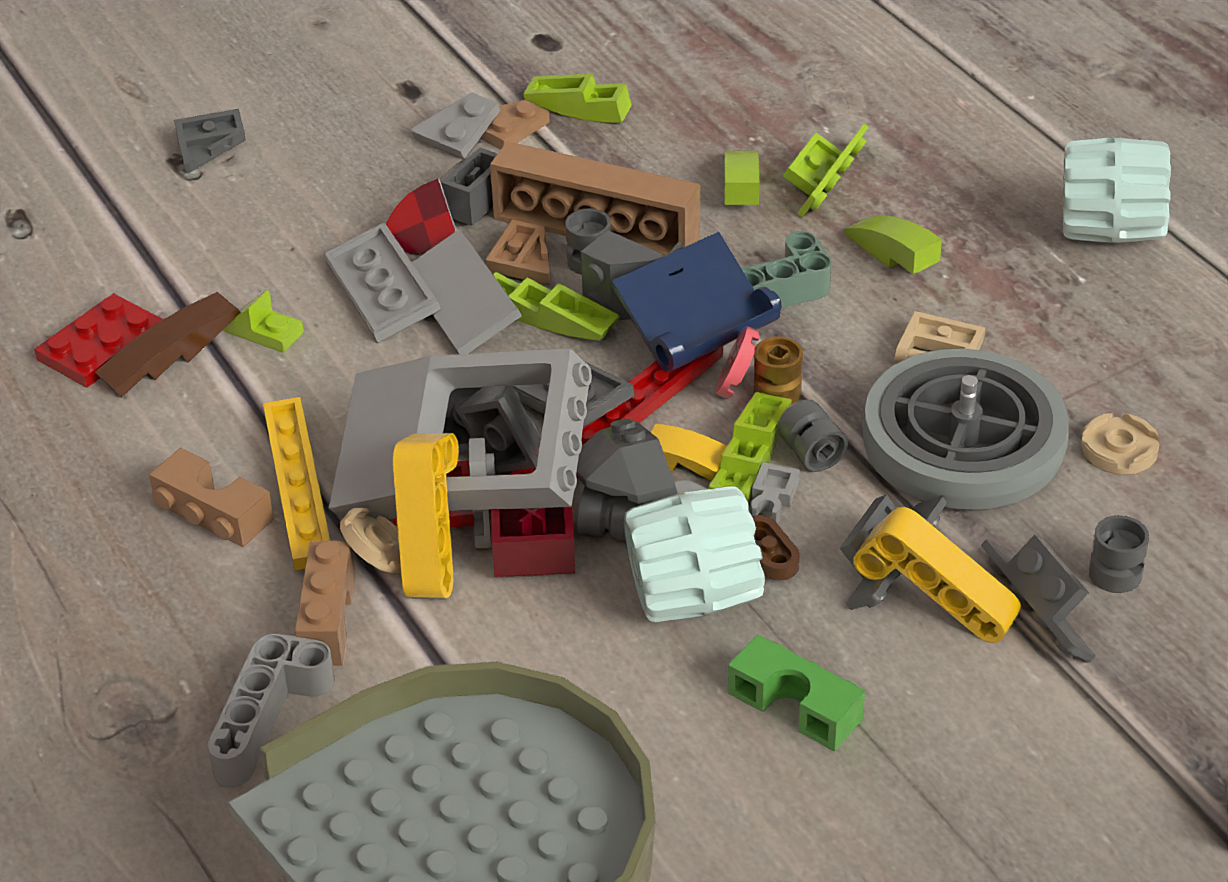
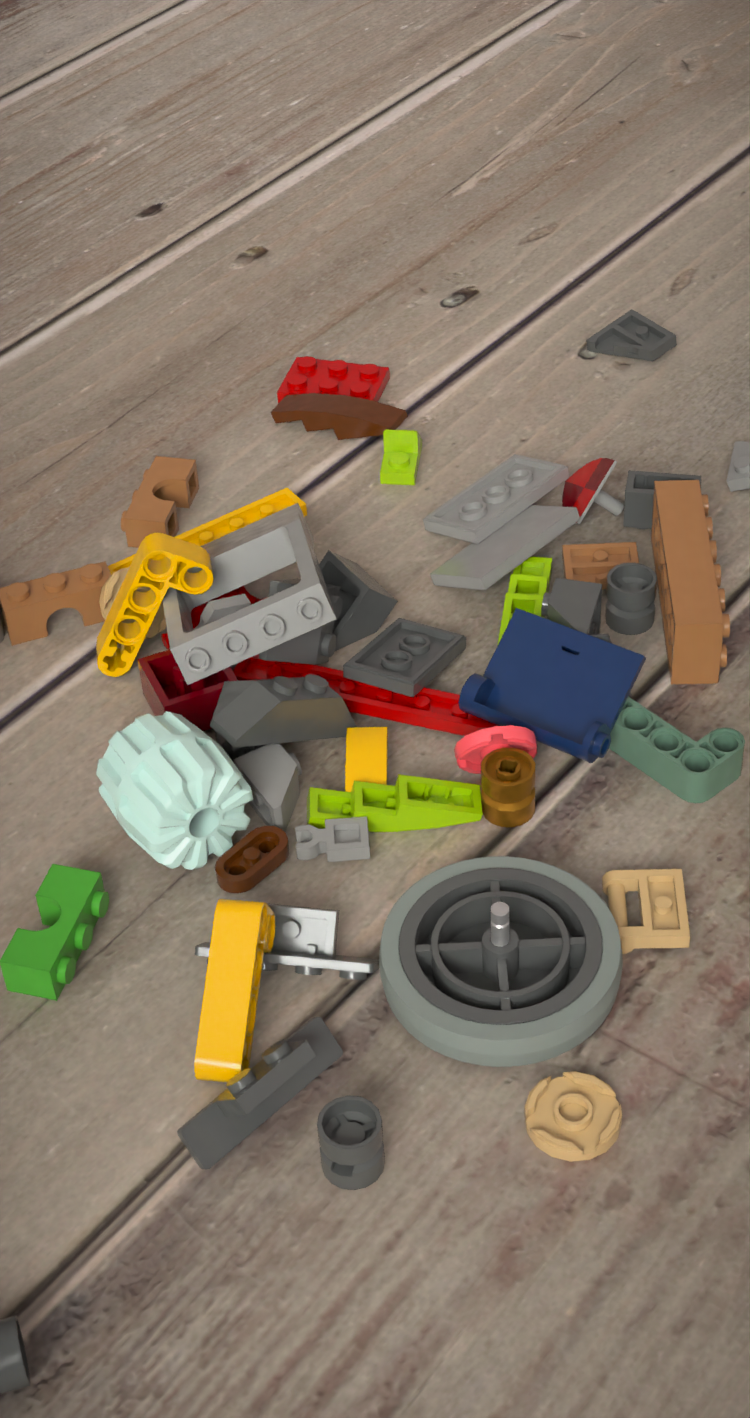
camera: 70 degrees right, 0 degrees up
dark grey wheel [778,400,848,472] -> none

